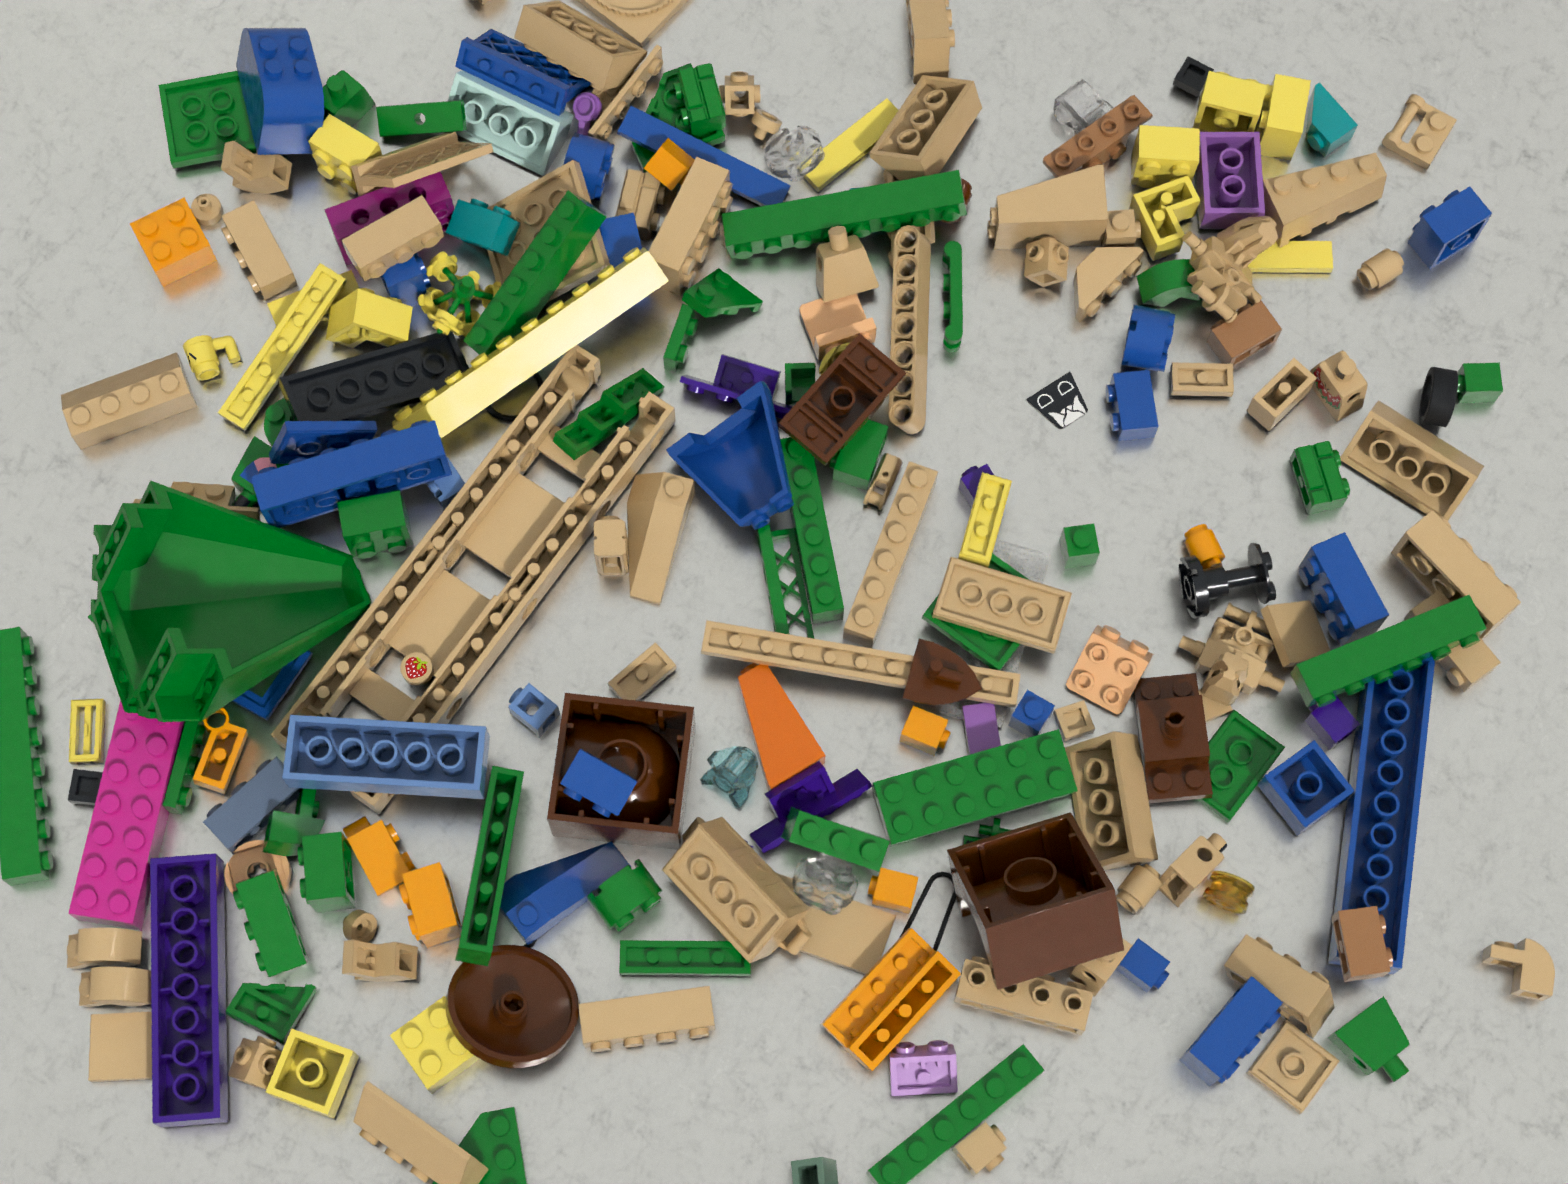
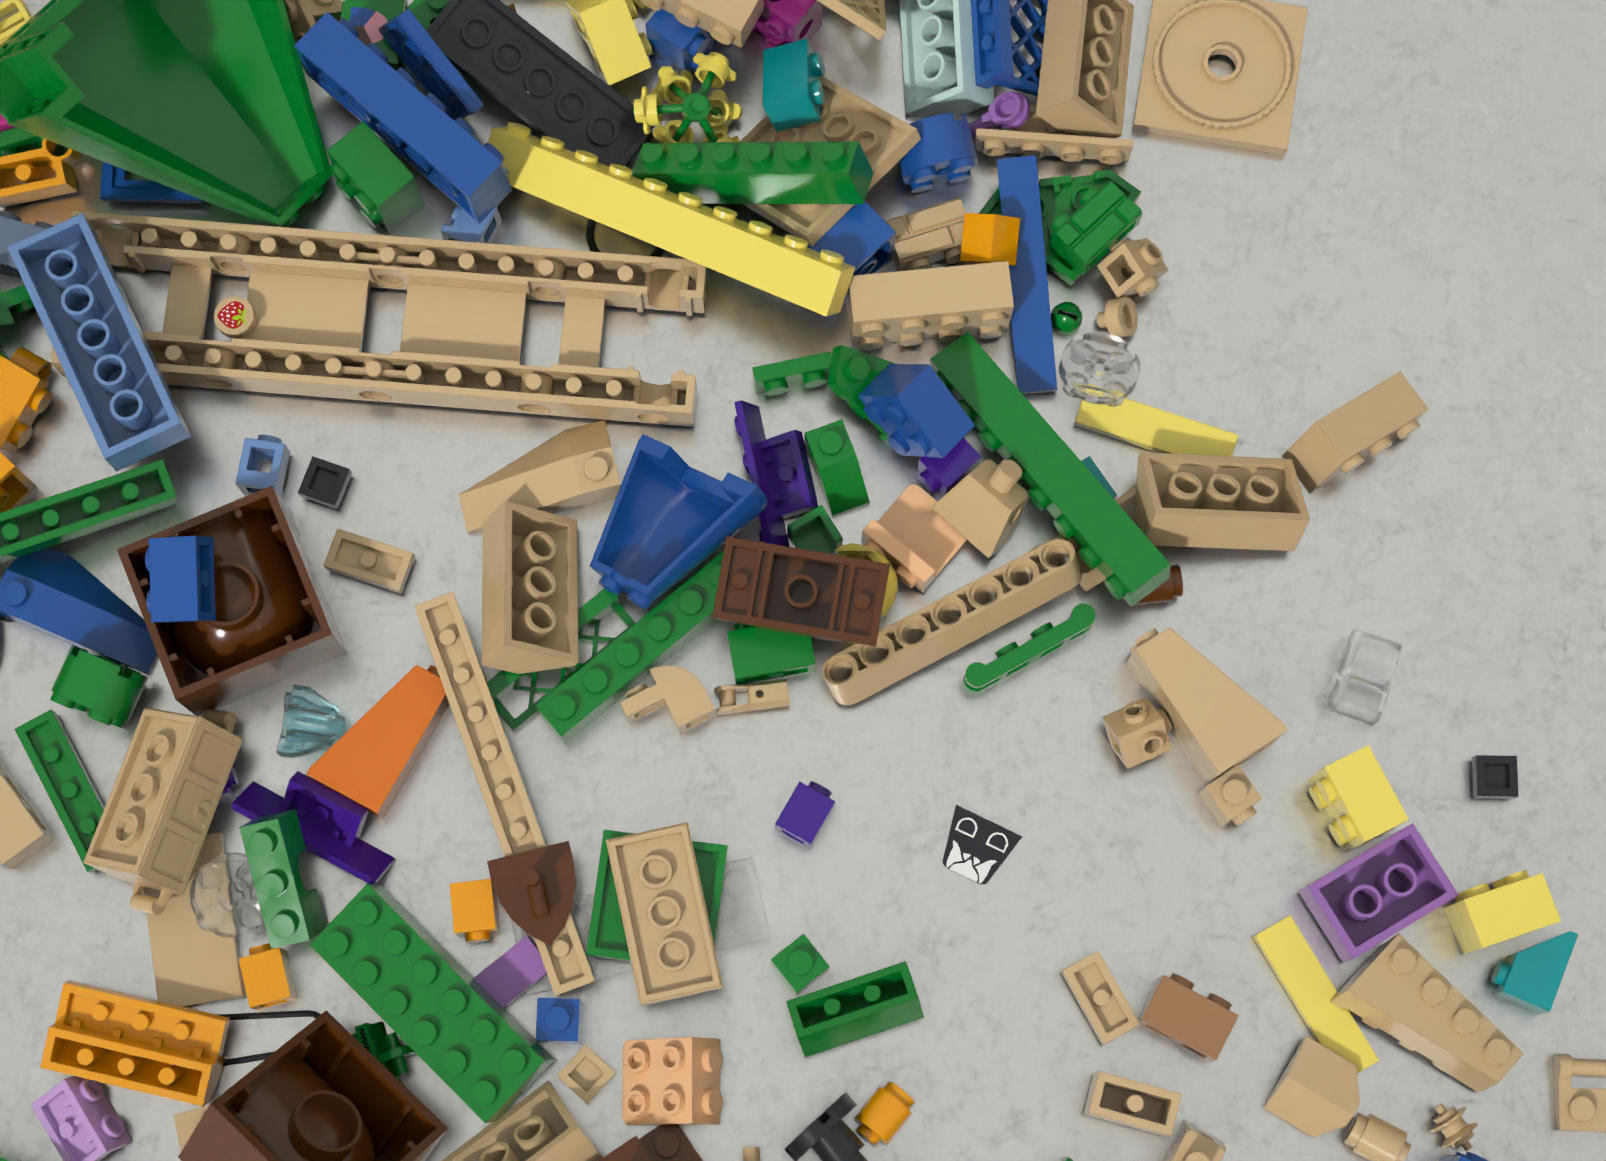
camera: 60 degrees right, 5 degrees up
green slope [553,368,665,460] -> none
tan brick [594,516,629,575] -> none
tan brick [843,461,938,649] -> none
light yellow tile [958,472,1012,568] -> none
medium nougat bracket [1043,95,1153,178] -> none
tan slope [1073,247,1144,322] -> none
blue brick [1106,370,1159,441] -> none
blue brick [1121,305,1175,372] -> none
light yellow brick [1129,175,1200,261] -> none
green brick [1136,259,1203,307] -> none
tan piece [1182,216,1278,323] -> none
light yellow brick [1192,71,1267,132] -> none
none -> black plate [298,456,352,509]
none -> tan slope [482,501,578,674]
none -> tan brick [620,665,716,734]
none -> green brick [786,961,924,1057]
none -> green slope [804,419,870,518]
none -> blue brick [858,364,975,458]
none -> dark purple brick [918,437,982,496]
none -> green hinge [1051,301,1082,336]
none -> tan slope [1263,1035,1360,1138]
none -> tan wheel [1430,1104,1478,1151]

